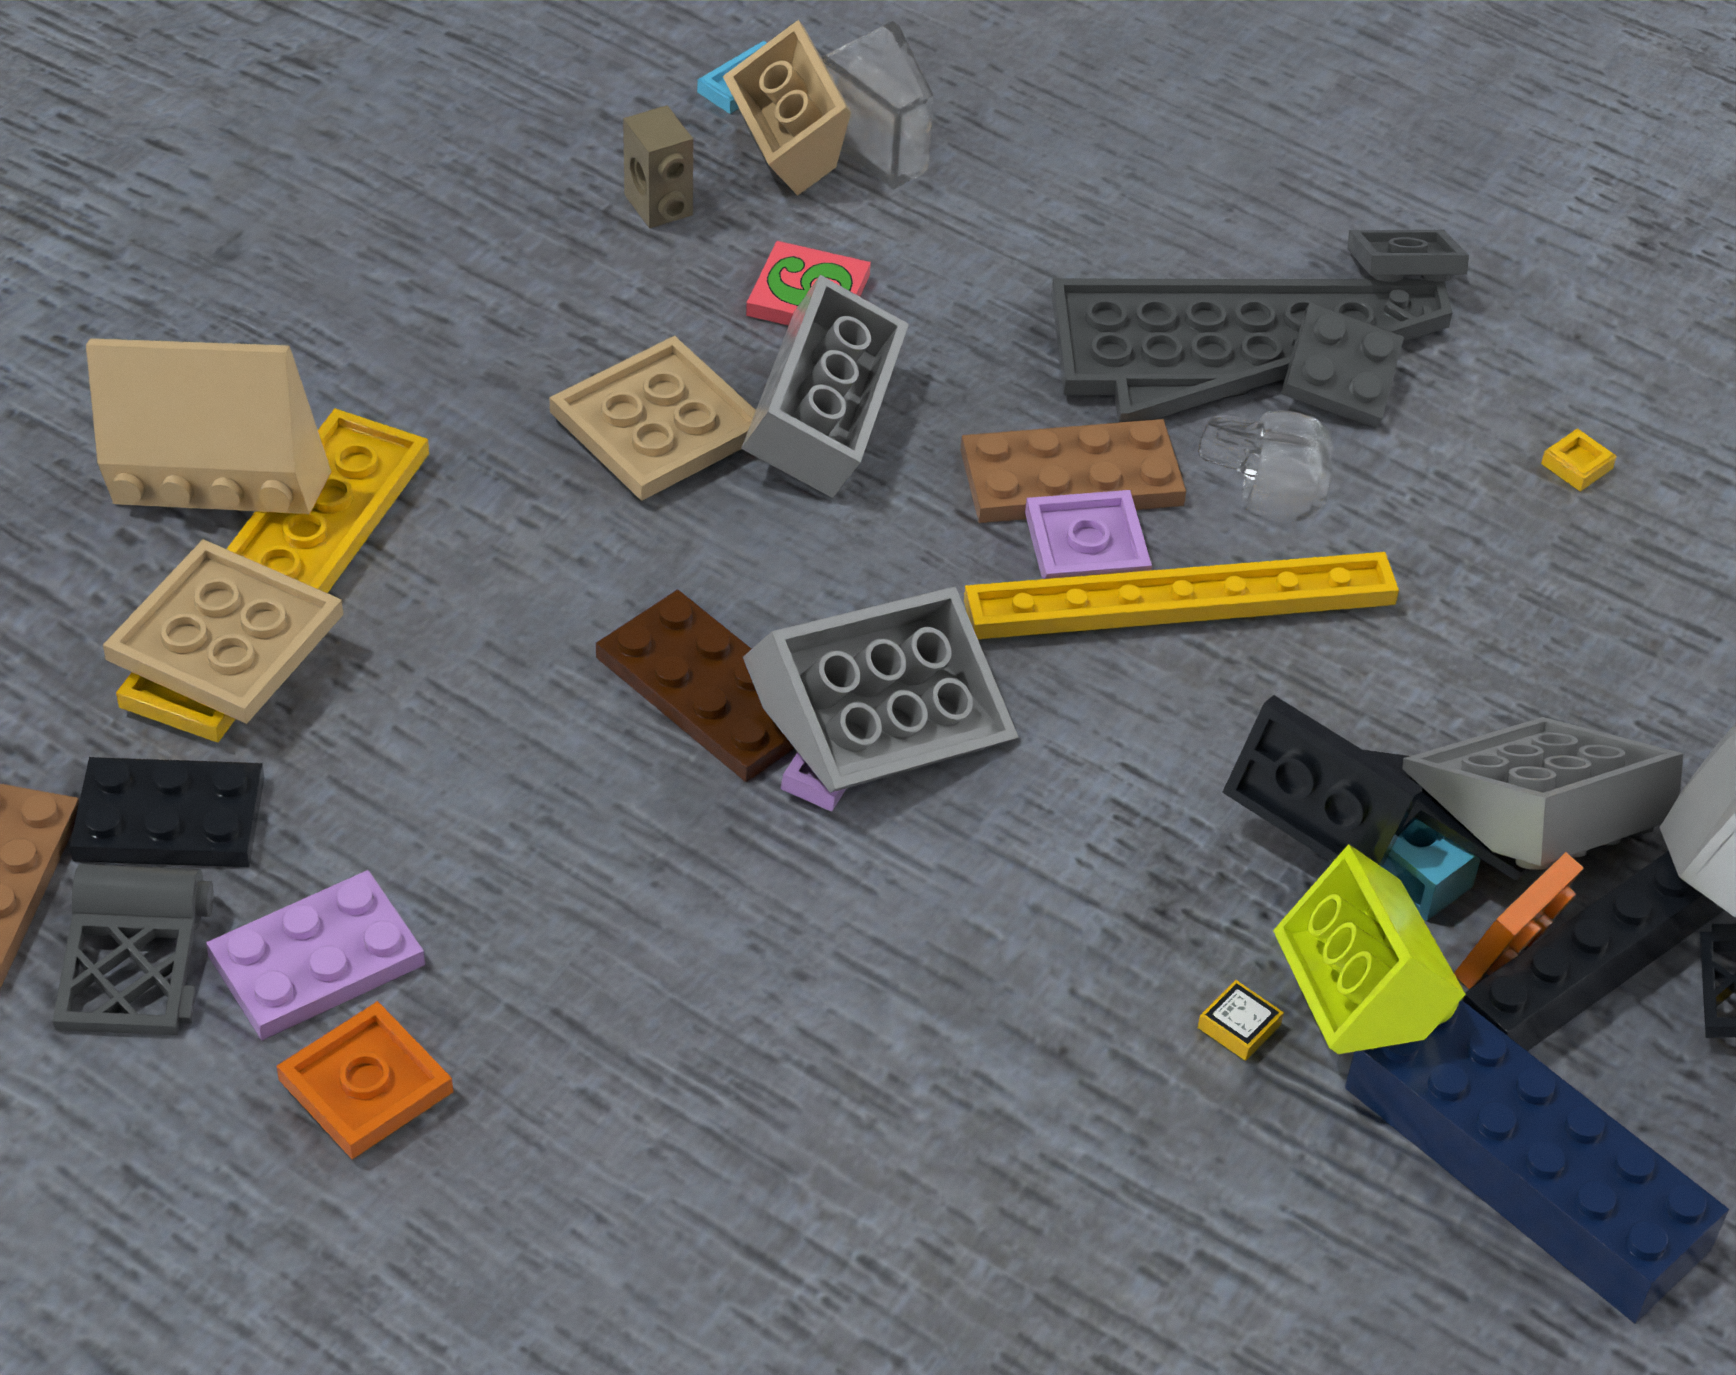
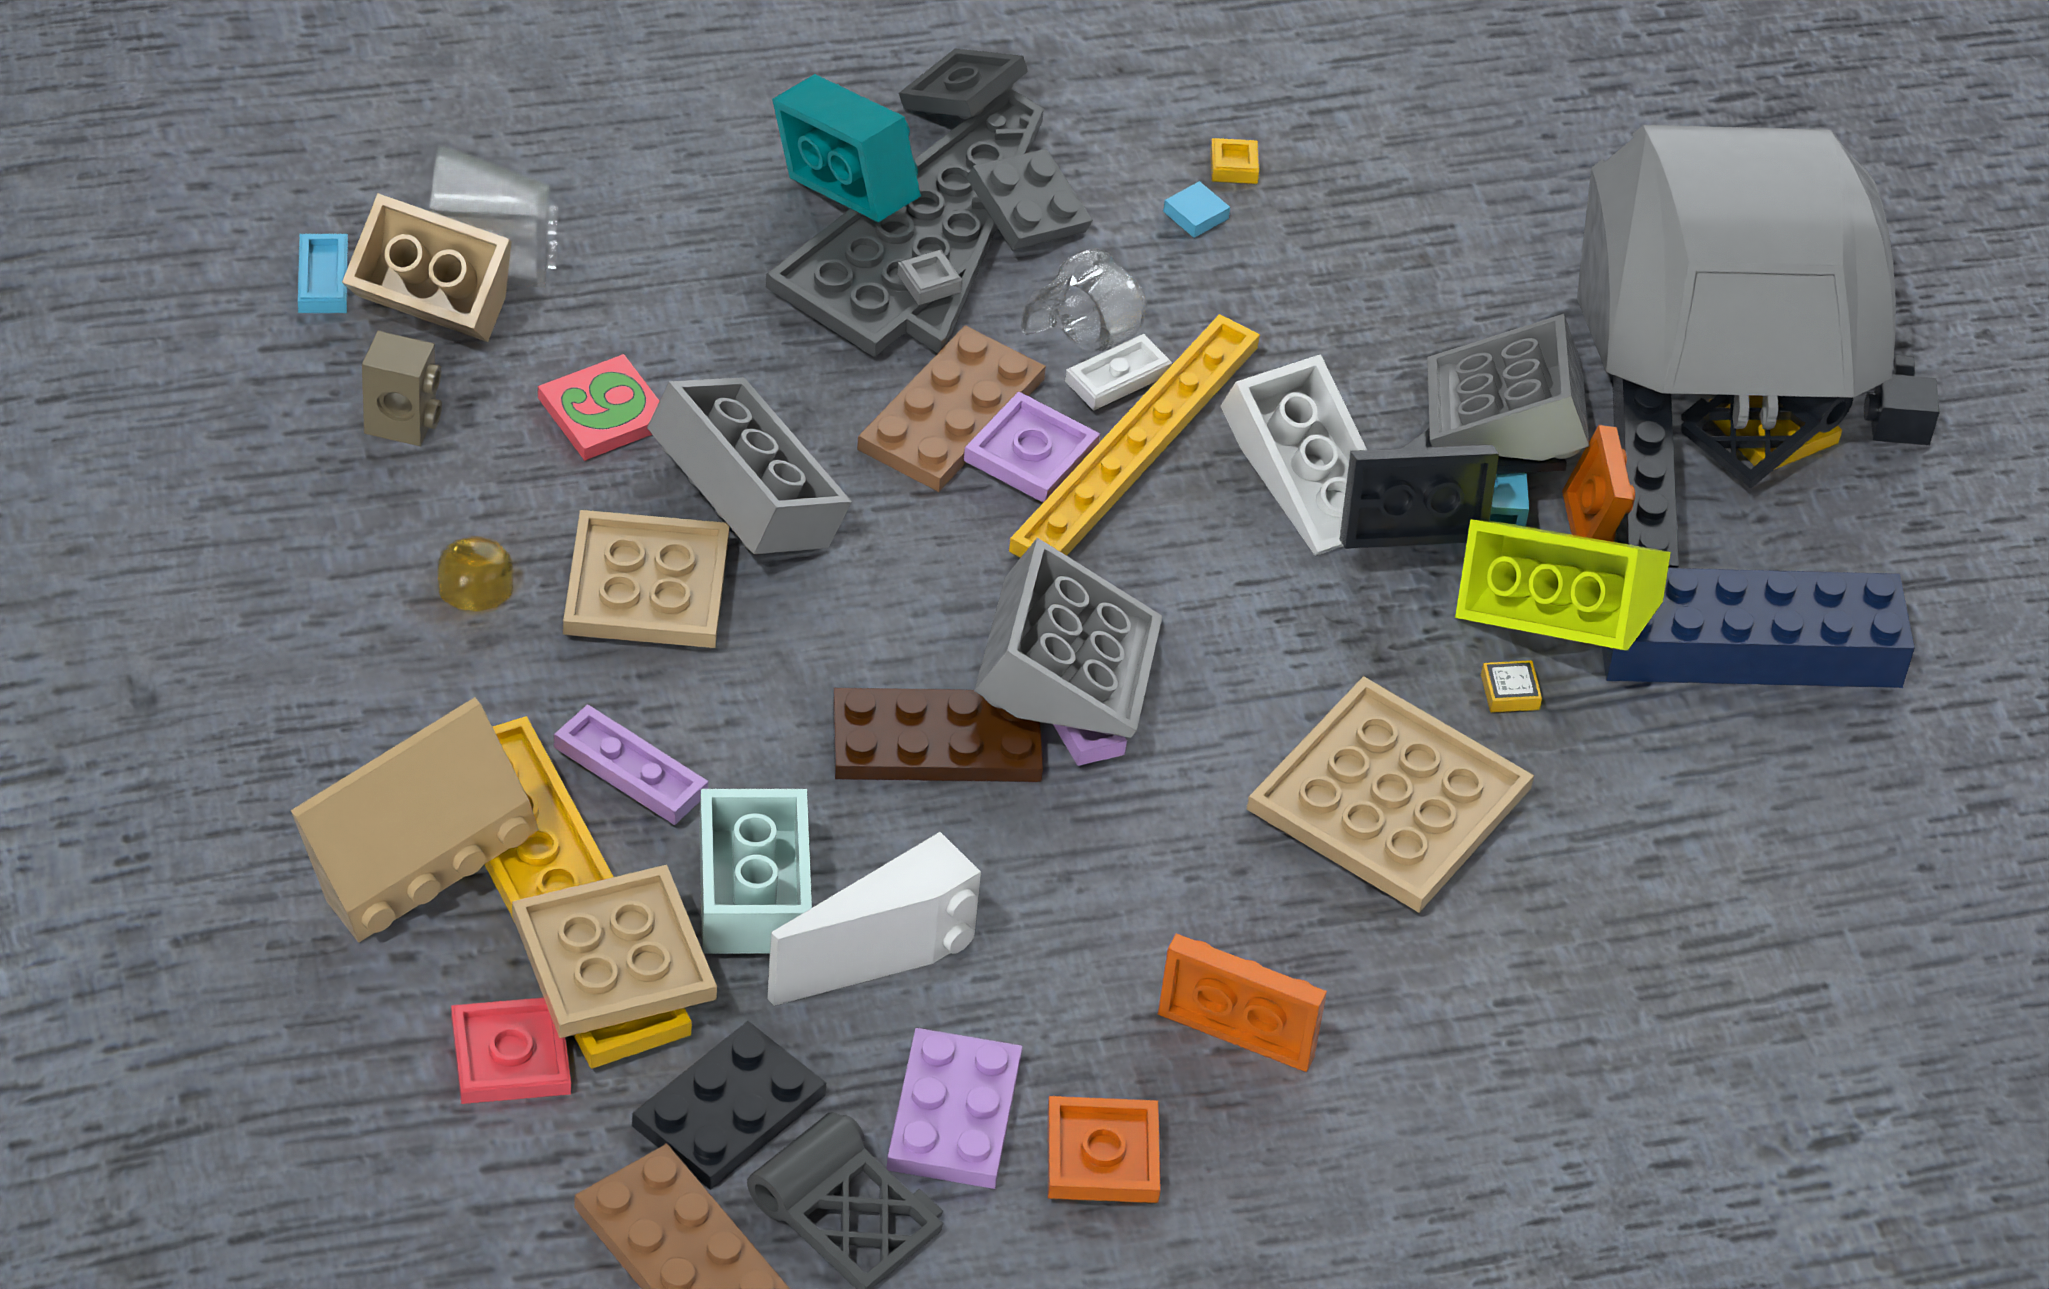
camera: 50 degrees left, 0 degrees up
none -> clear yellow hair [437,535,514,611]
none -> coral tile [451,998,571,1104]
none -> lavender plate [554,704,708,825]
none -> light aqua brick [699,789,812,954]
none -> white slope [767,832,981,1006]
none -> teal brick [772,74,921,222]
none -> light grey tile [897,249,962,305]
none -> white plate [1065,334,1172,411]
none -> orange plate [1158,933,1327,1072]
none -> medium azure tile [1163,181,1230,238]
none -> white slope [1220,354,1367,556]
none -> tan plate [1247,676,1534,913]

